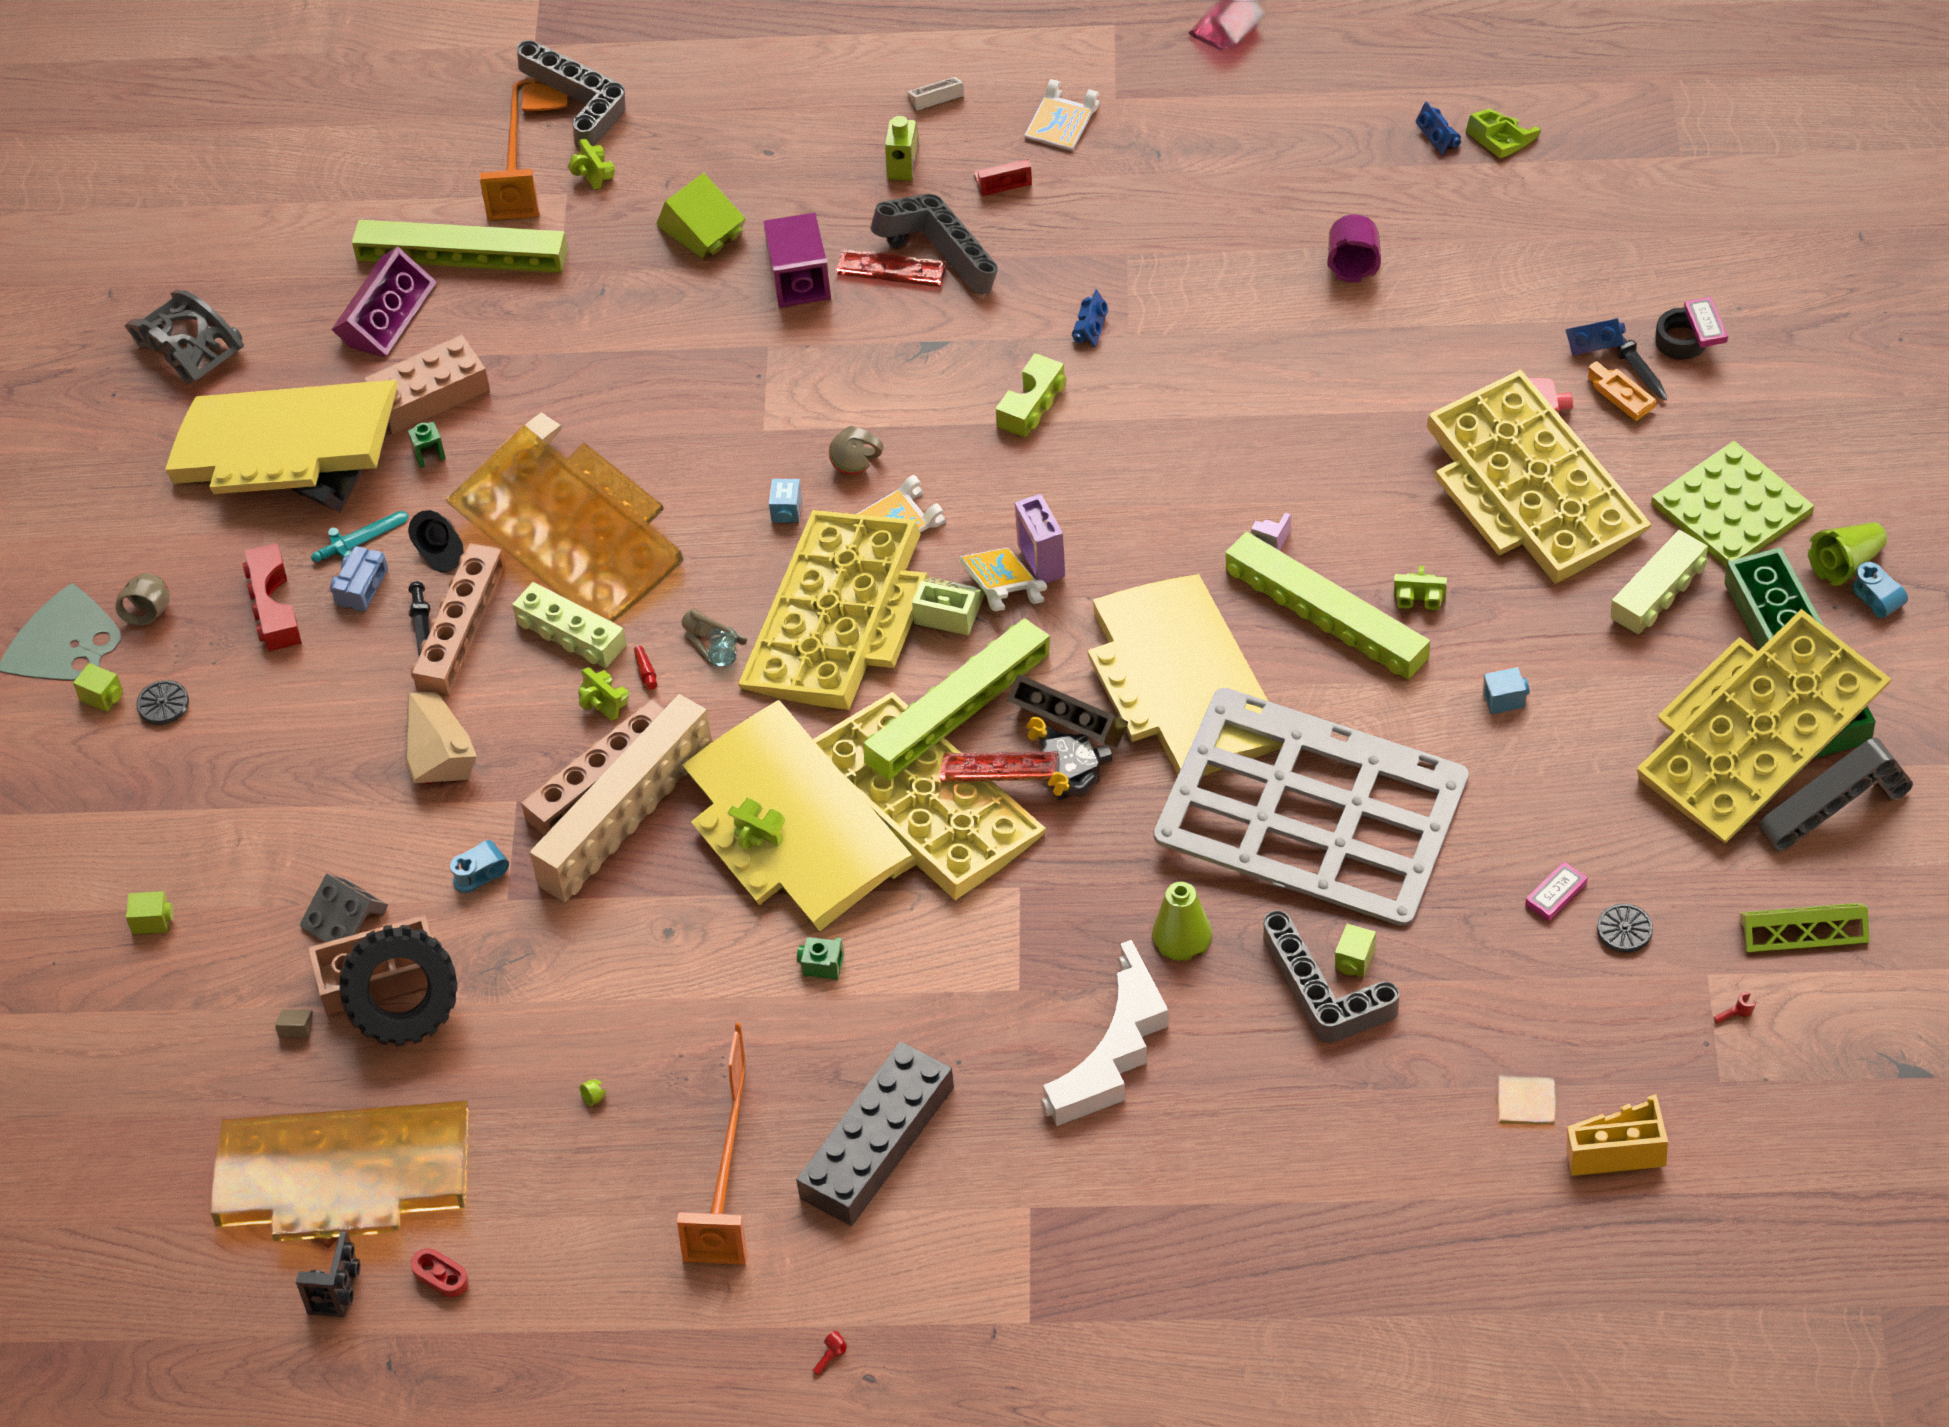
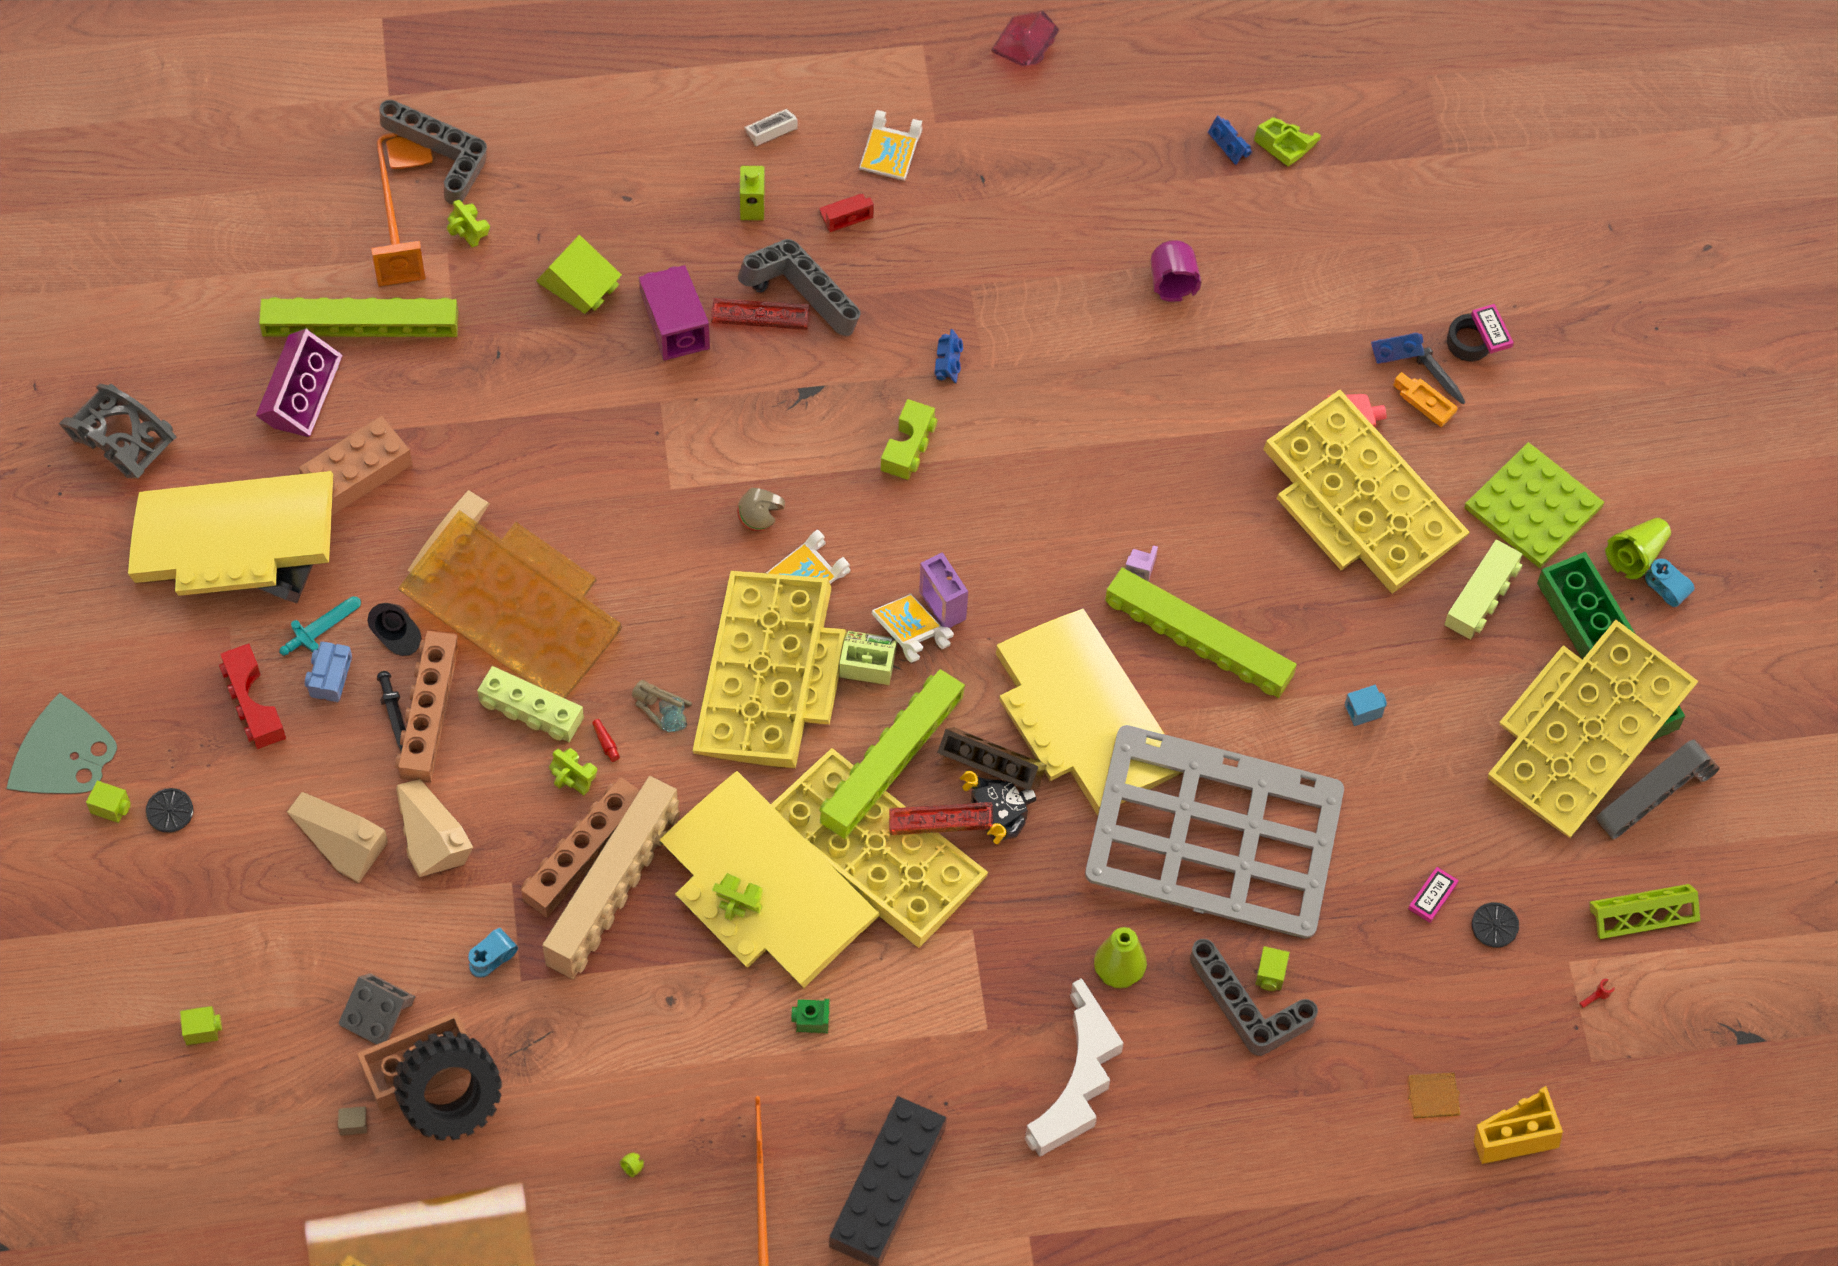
camera: 15 degrees left, 10 degrees up
dark tan helmet [115,573,170,626] -> none
green window [408,421,446,468] -> none
brick [769,479,802,523] -> none
lime hips [1394,565,1447,610] -> none
none -> tan wedge [287,792,388,883]

